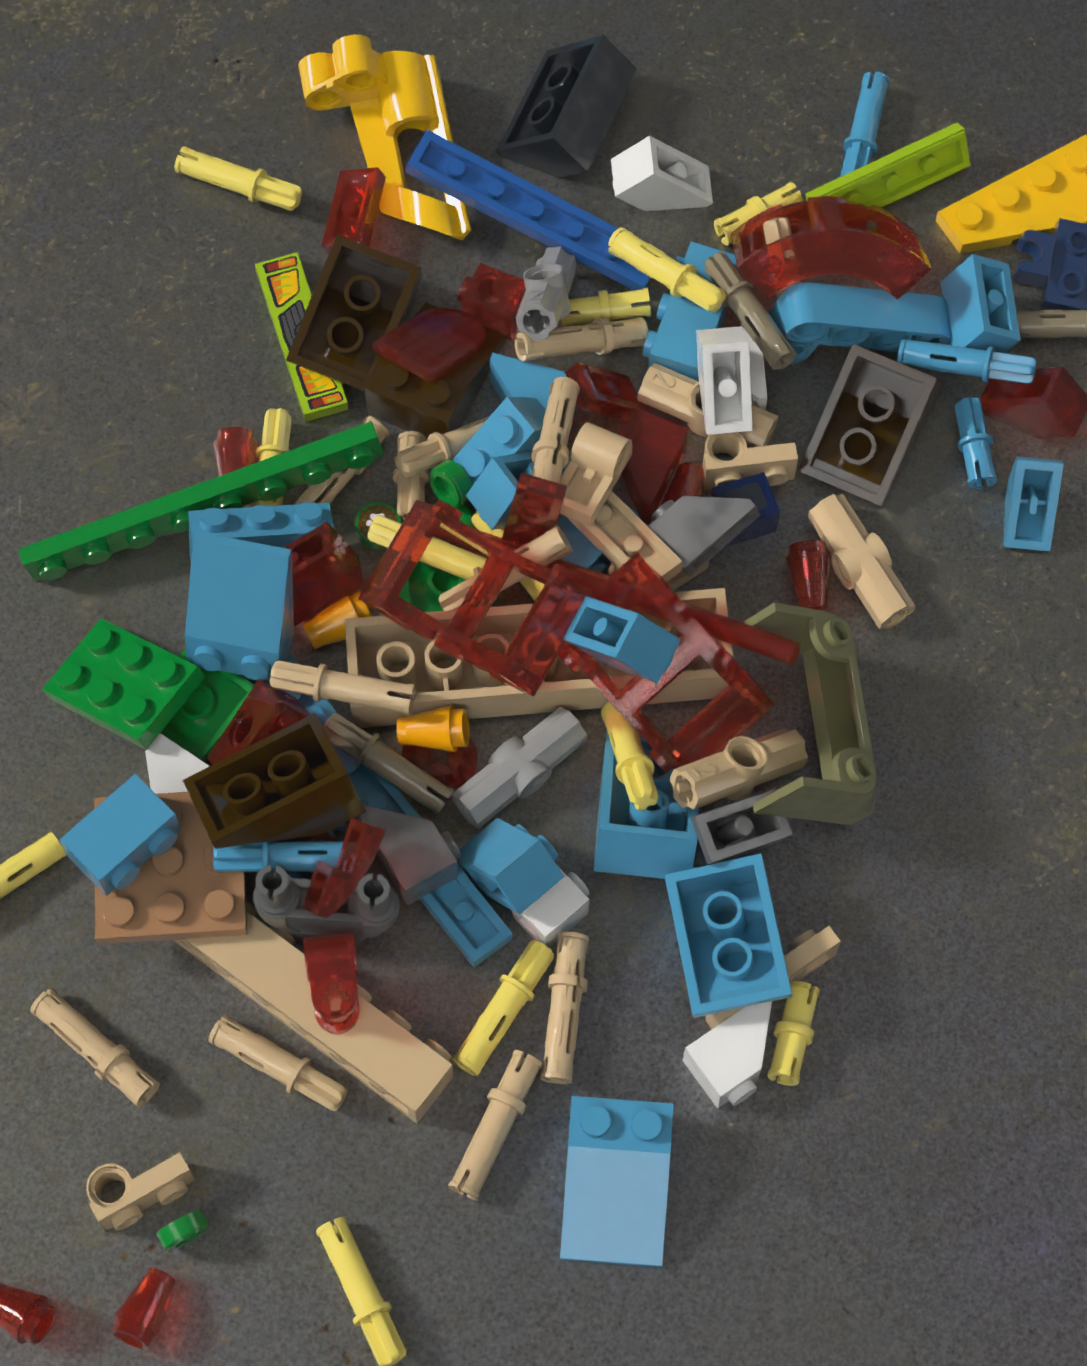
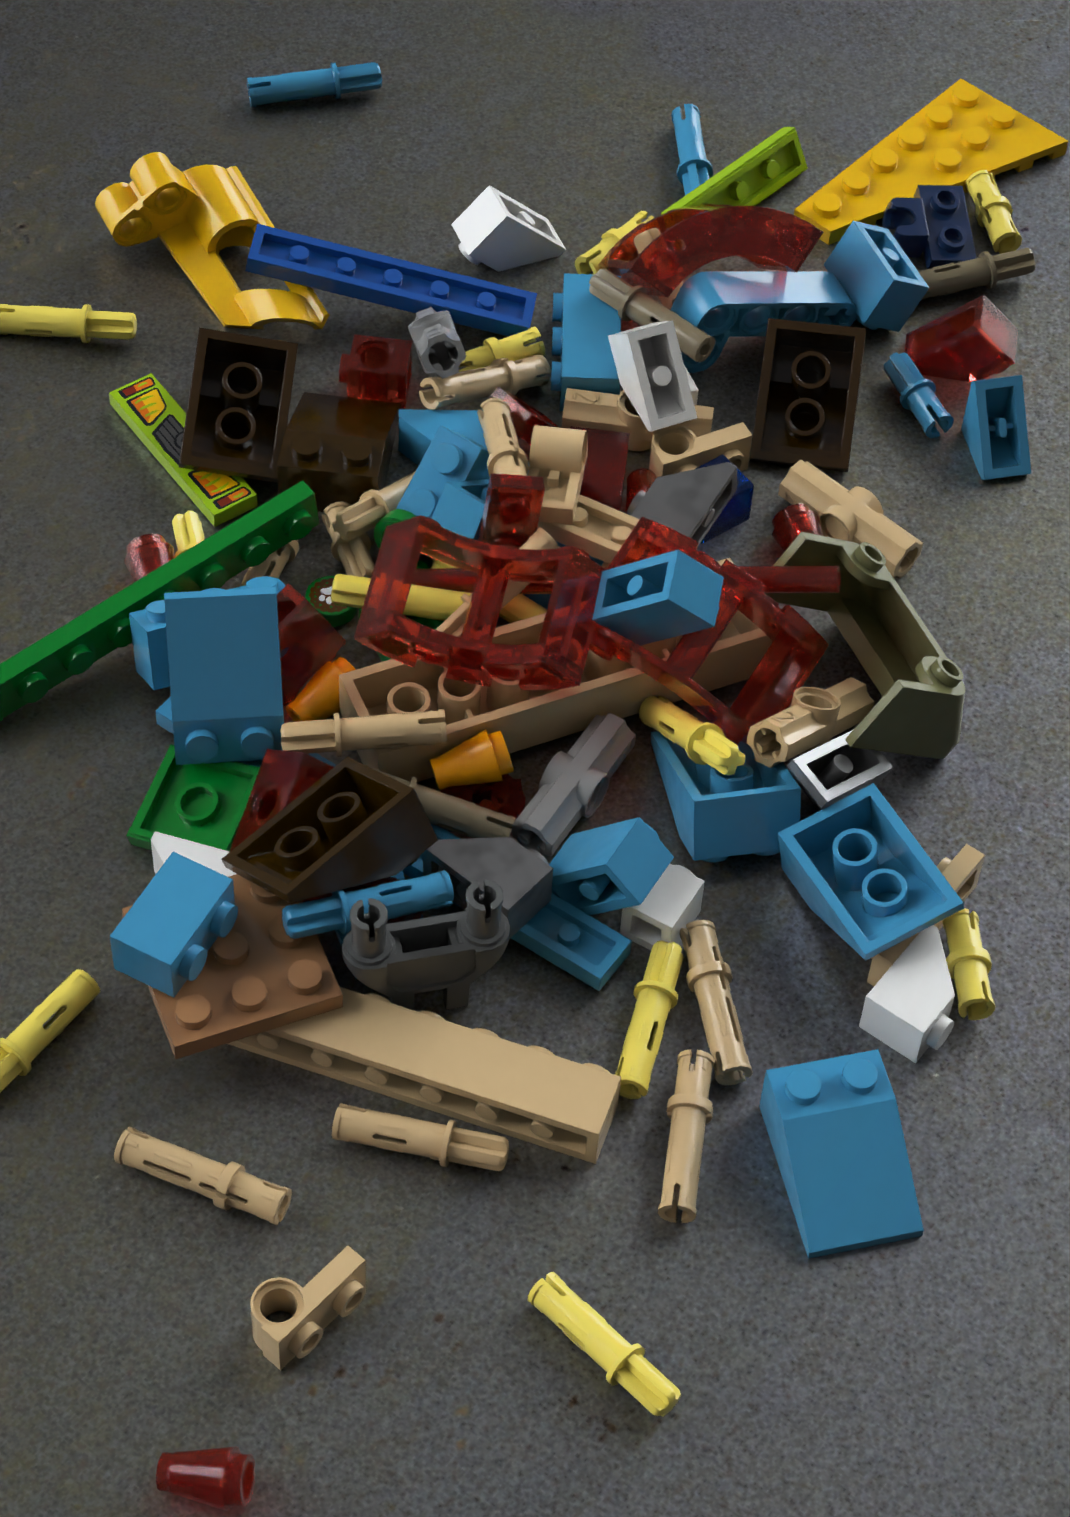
camera: 20 degrees left, 15 degrees down
green plate [42,618,205,750] -> none
clear red cone [110,1268,176,1350] -> none
green tile [156,1209,210,1251] -> none
clear red slope [302,818,386,919] -> none
clear red piece [303,932,360,1034] -> none
clear red plate [321,167,386,254] -> none
clear red window [372,307,486,383] -> none
black slope [496,35,637,178] -> none
light yellow axle [608,227,726,312] -> none
dark azure axle [897,339,1036,384] -> none

